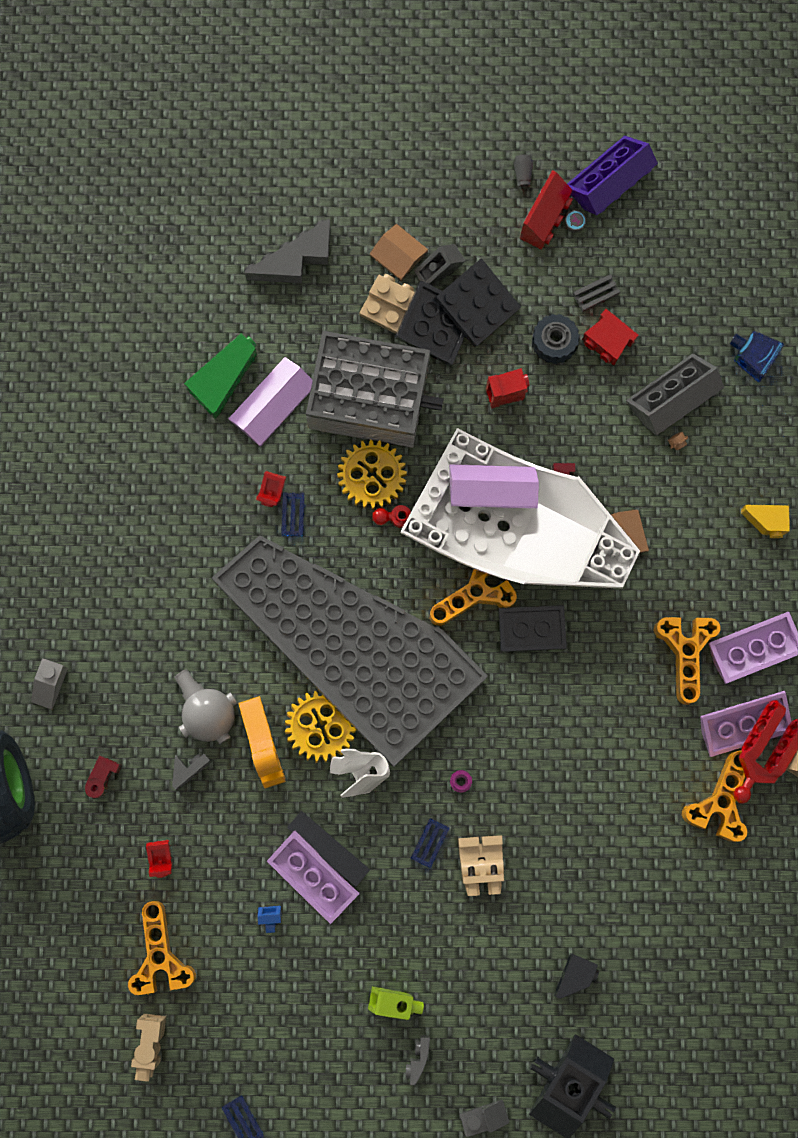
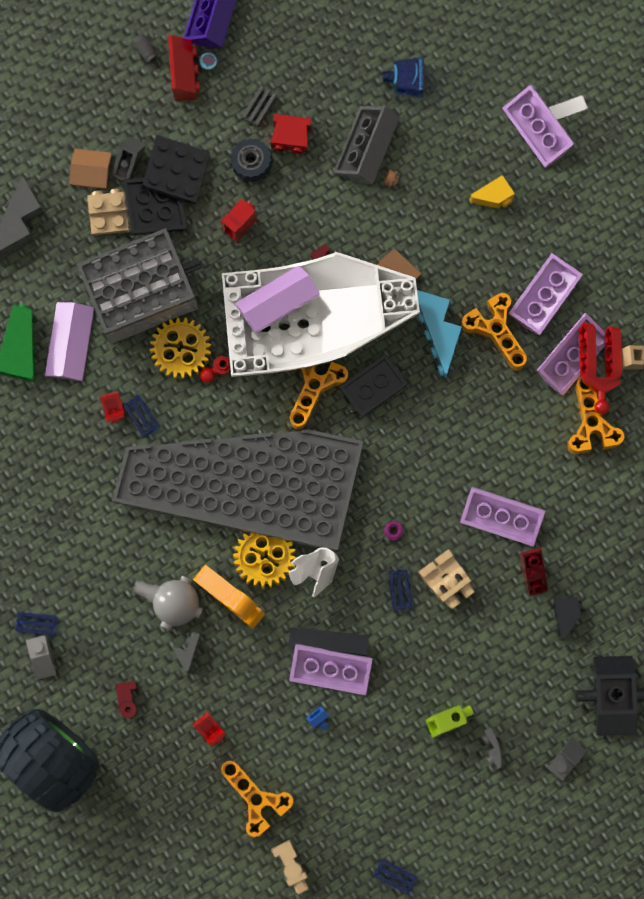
camera: 25 degrees left, 0 degrees up
none -> clear blue tile [15,612,57,636]
none -> medium azure slope [417,290,461,378]
none -> lavender slope [460,487,545,546]
none -> dark red slope [519,548,548,596]

